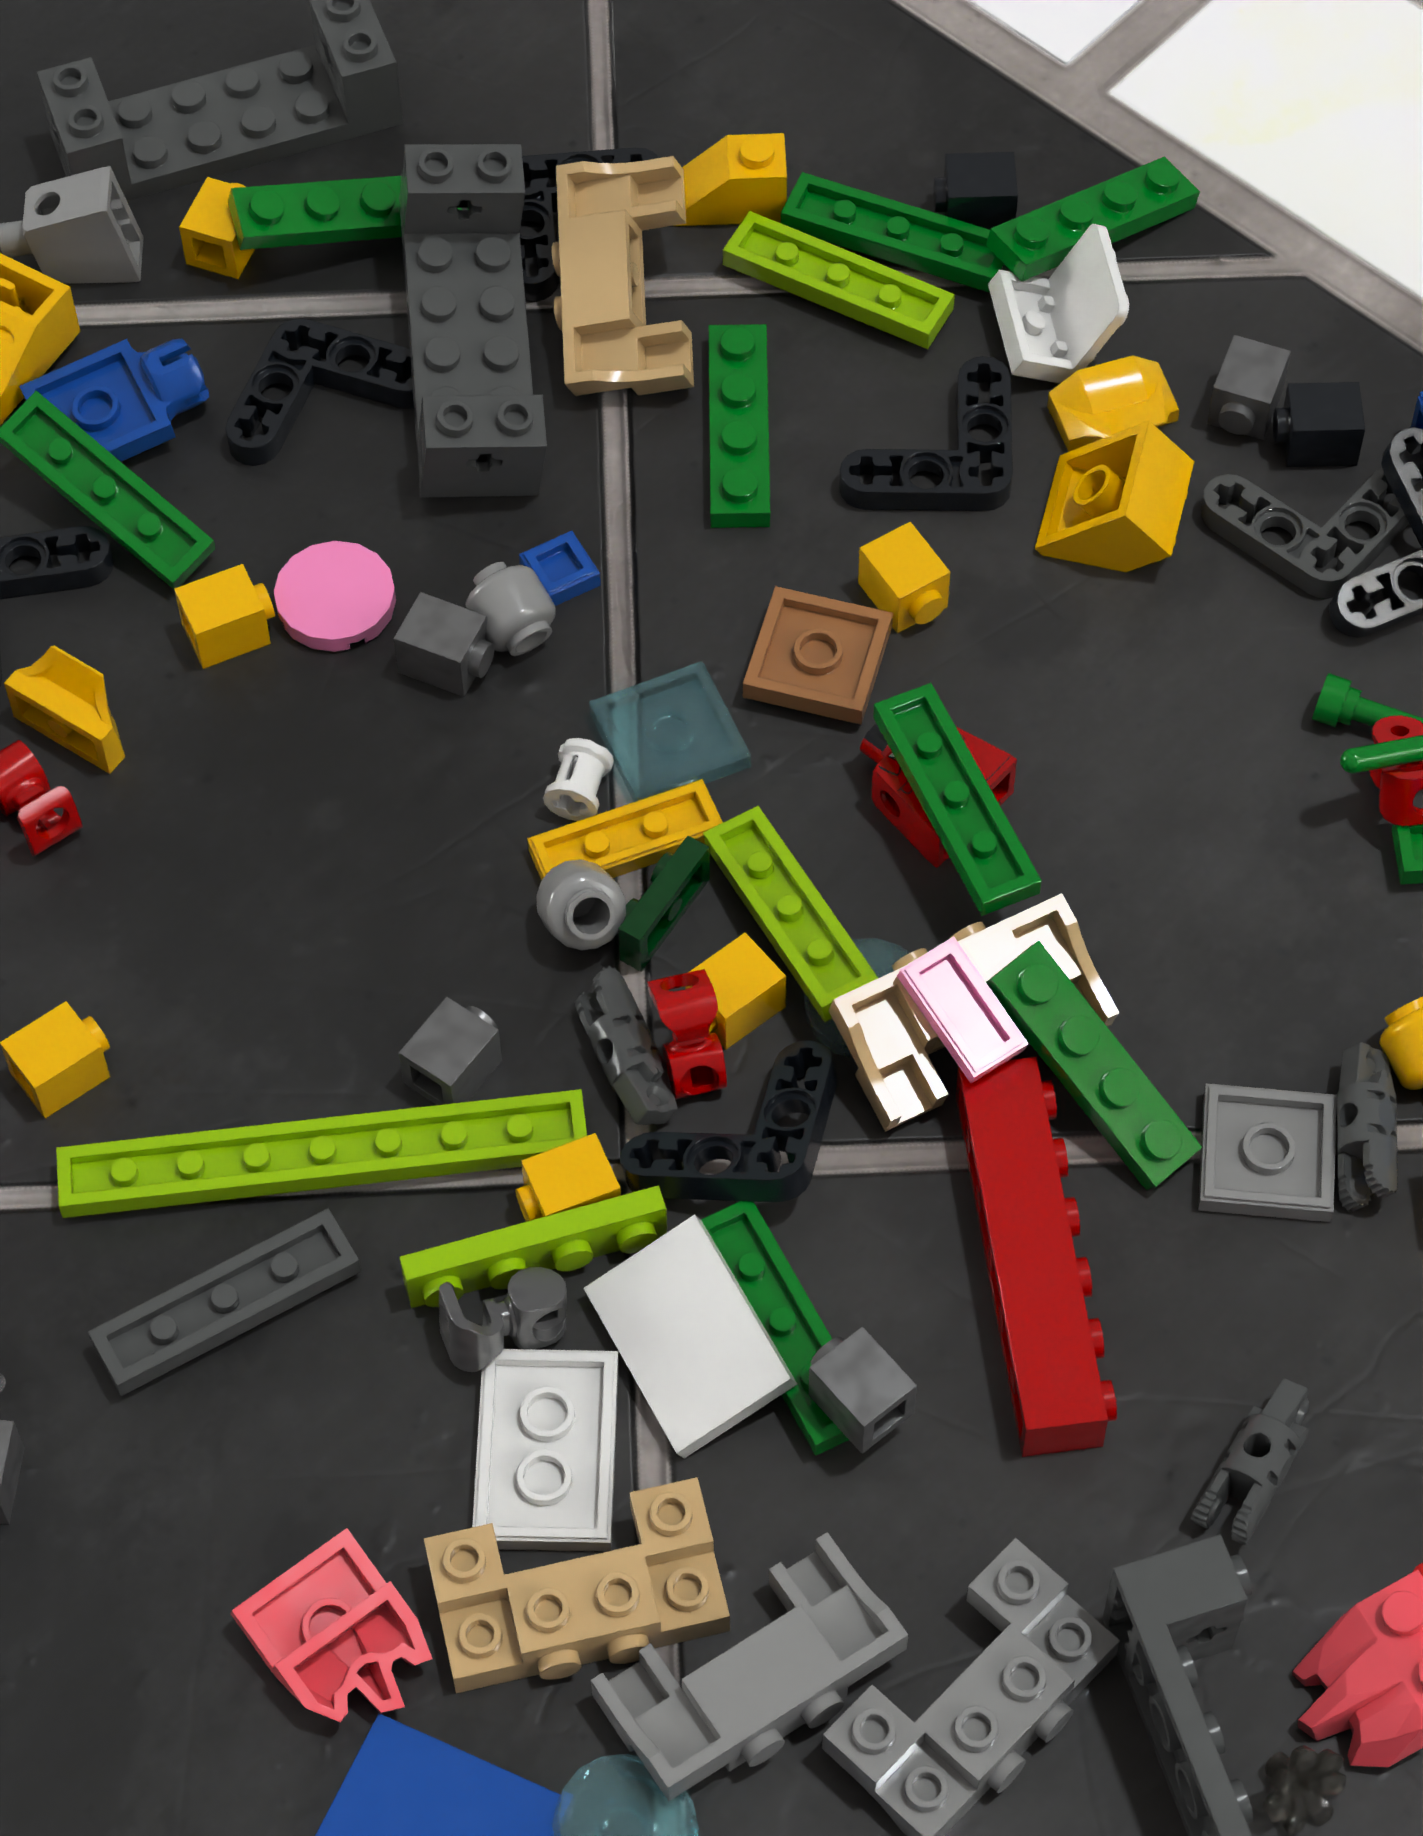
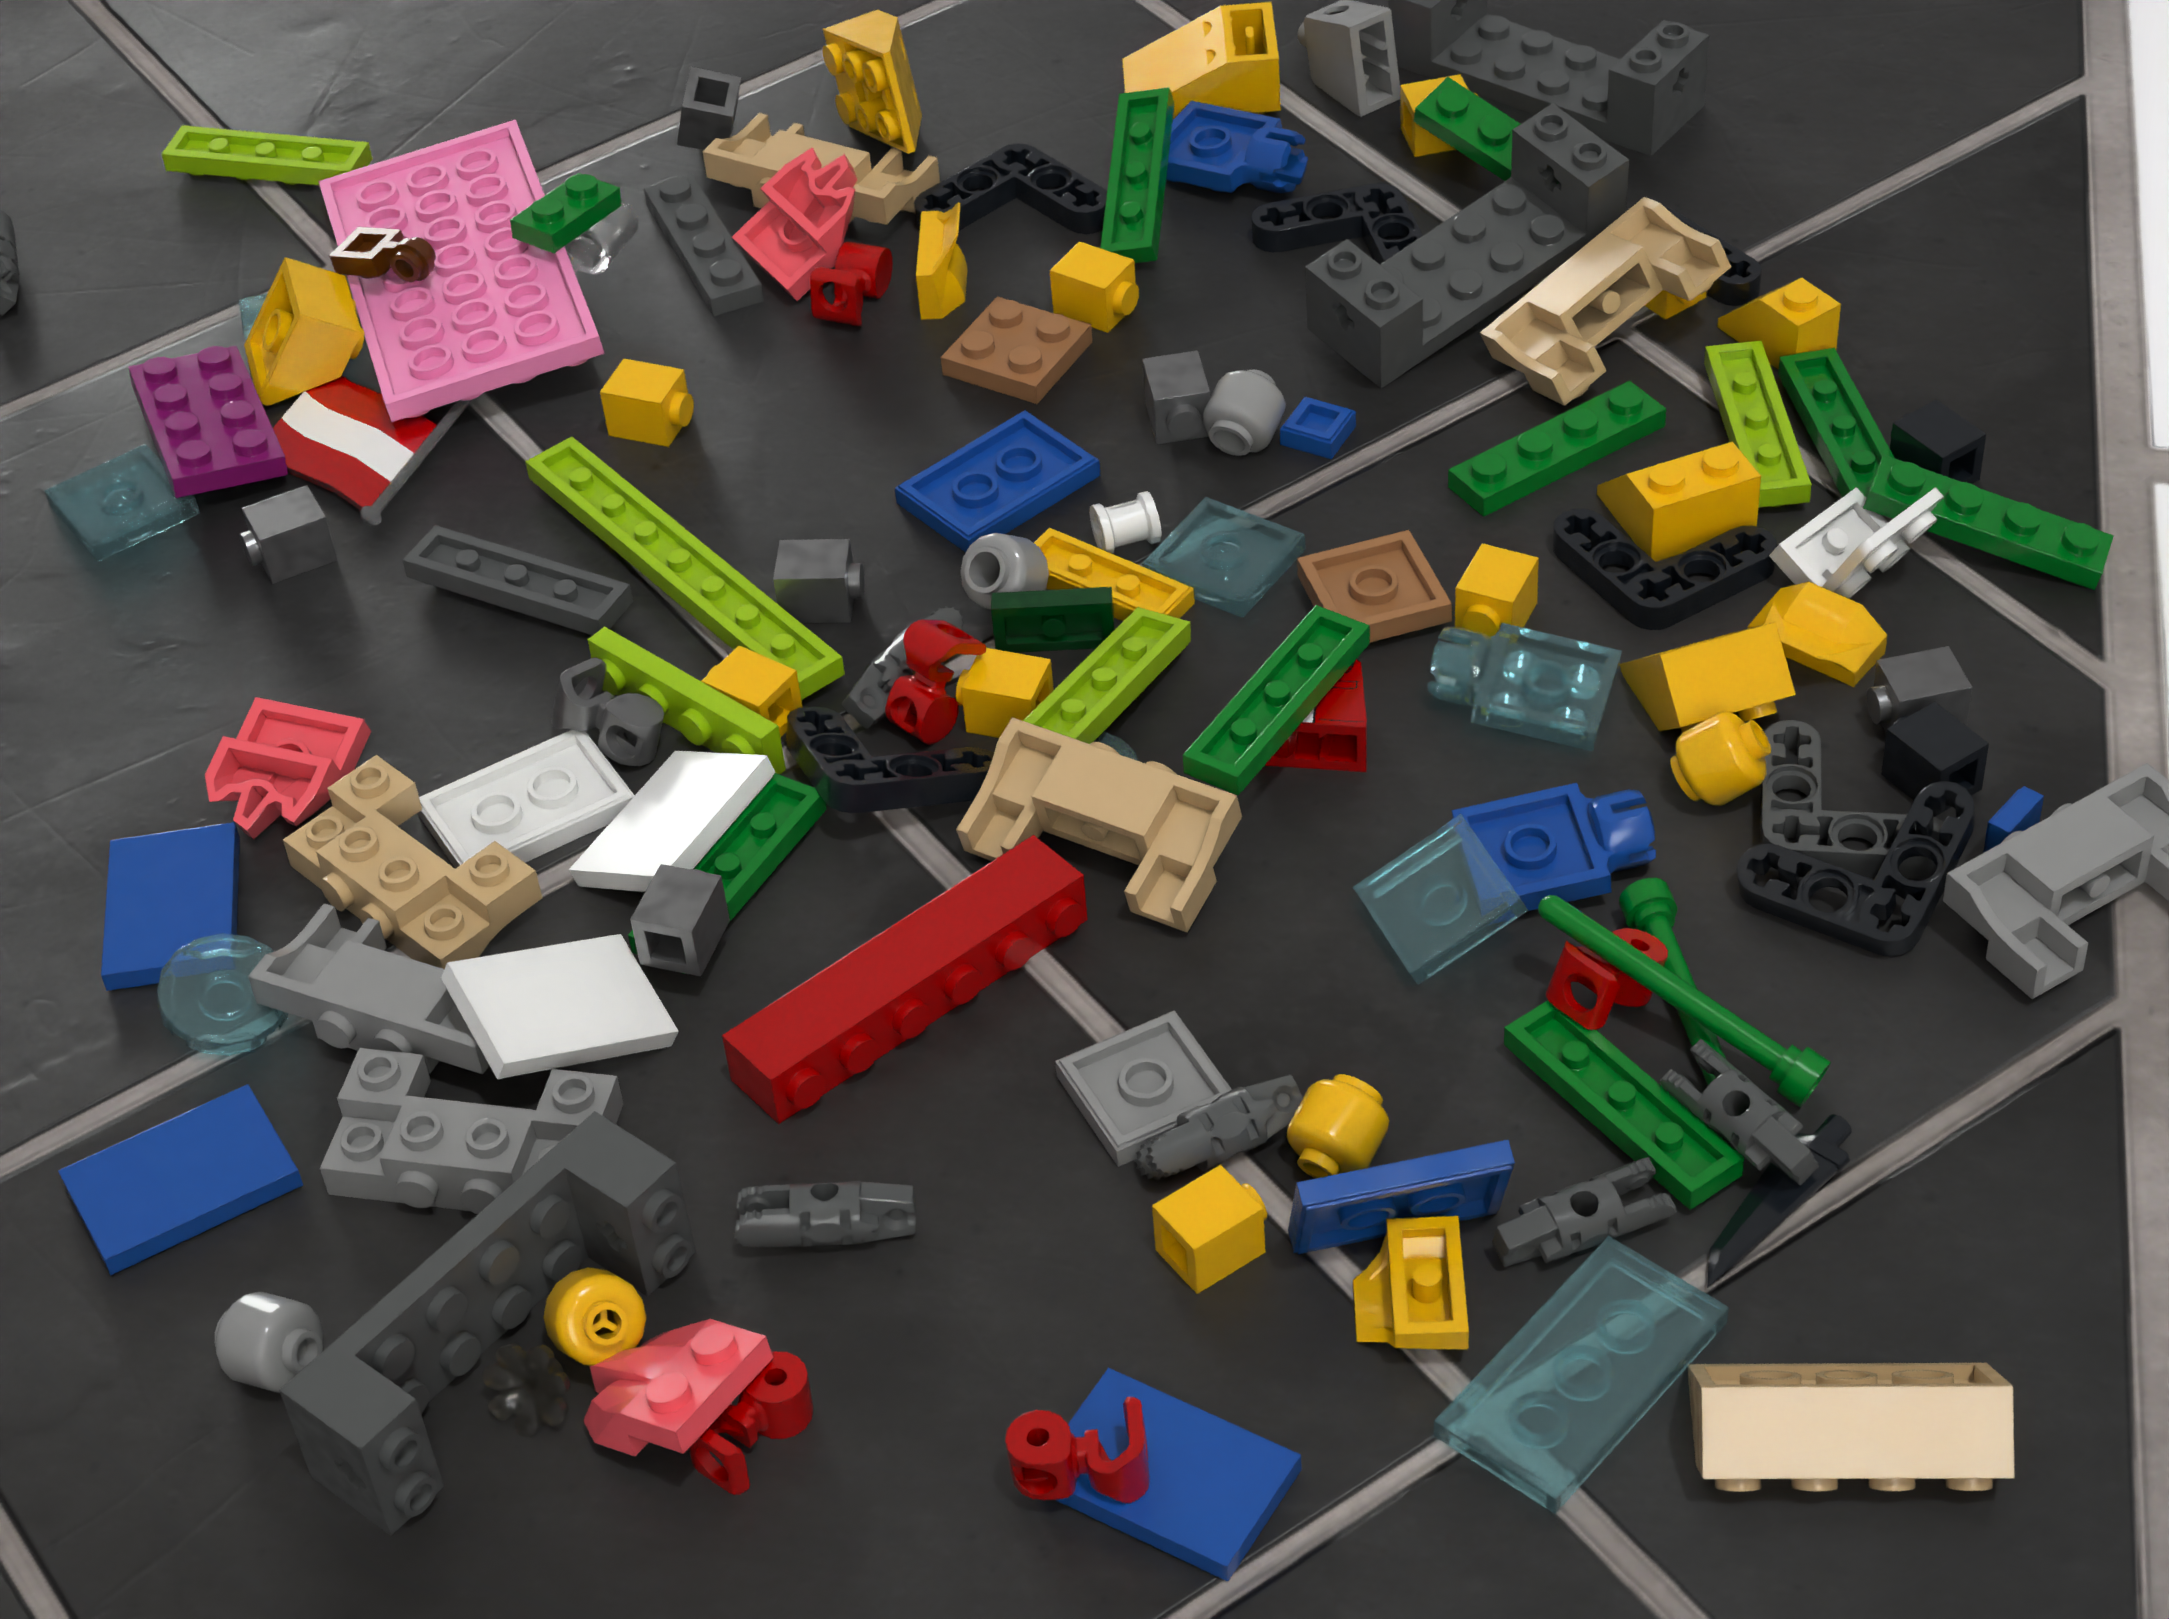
camera: 60 degrees right, 15 degrees down
bright pink tile [274,541,396,652] -> none
tile [897,937,1028,1083] -> none
green plate [986,940,1202,1191] -> none
none -> white tile [441,934,679,1079]
none -> yellow head [544,1268,646,1366]
none -> blue tile [895,410,1101,553]
none -> medium nougat plate [941,296,1092,404]
none -> clear light blue tile [1353,814,1528,985]
none -> clear light blue plate [1428,623,1622,752]
none -> blue plate [1451,783,1656,921]
none -> yellow slope [1597,442,1761,562]
none -> yellow head [1670,711,1771,806]

